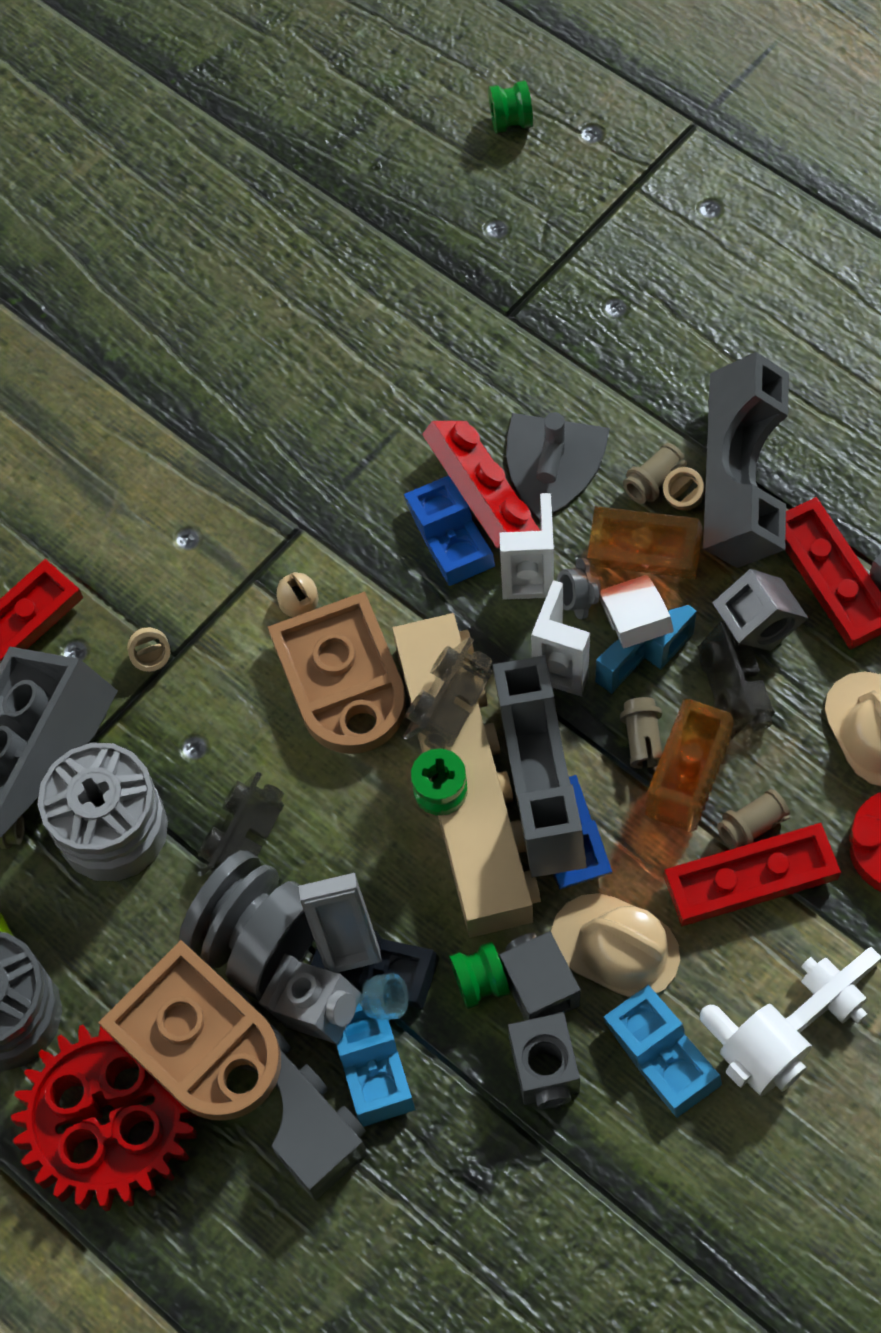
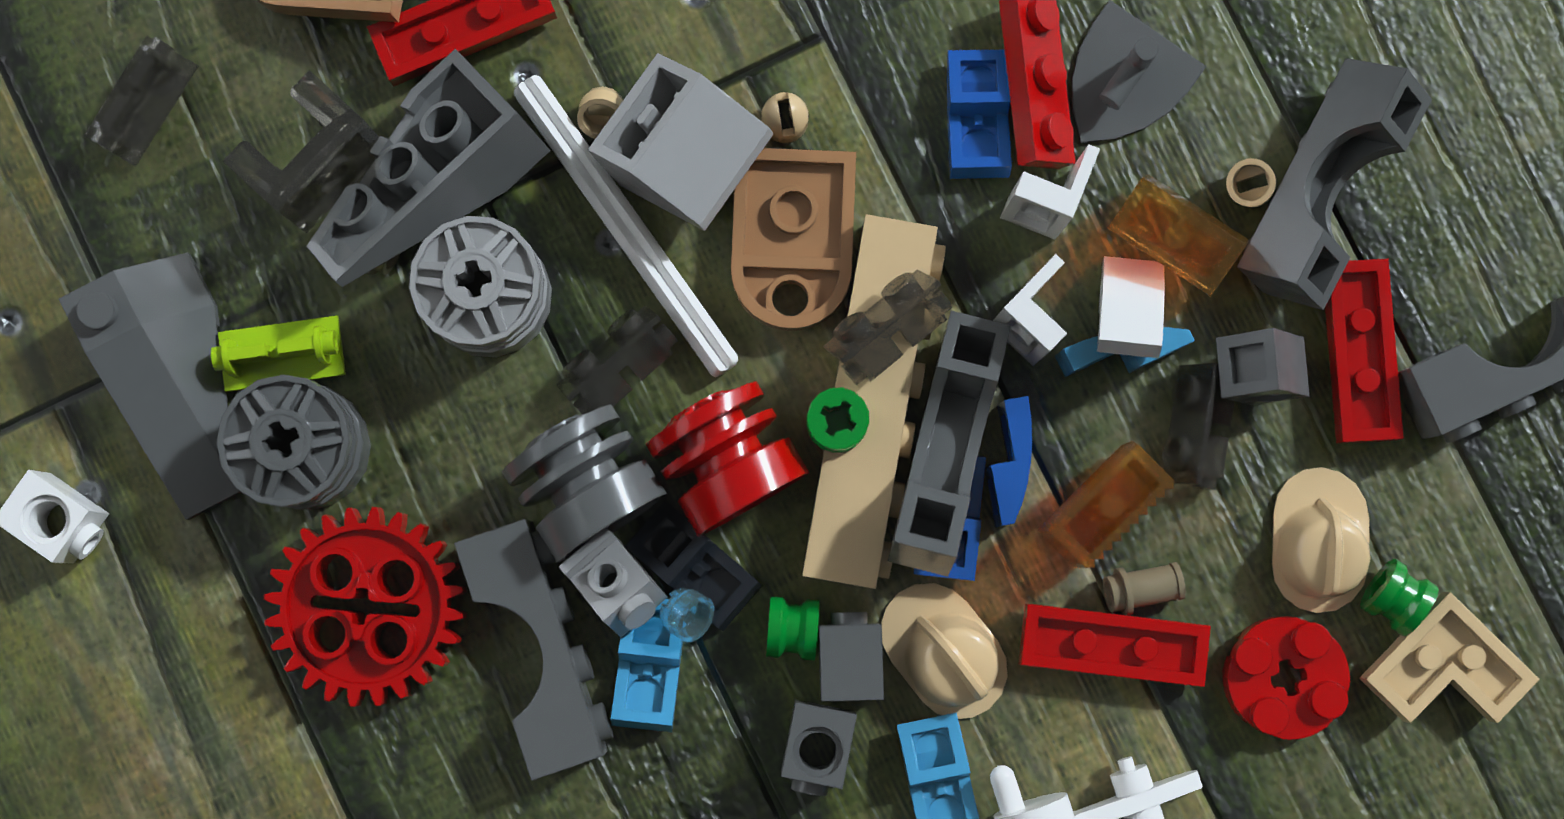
camera: 15 degrees right, 20 degrees up
medium nougat plate [98,940,281,1120] -> none
light grey tile [299,873,382,973] -> none
dark grey plate [557,558,601,619] -> none
dark tan pin [620,697,665,769] -> none
dark tan pin [623,443,687,504] -> none
none -> white axle [514,75,738,377]
none -> light grey slope [588,53,774,231]
none -> red wheel [646,381,809,536]
none -> blue slope [985,396,1032,528]

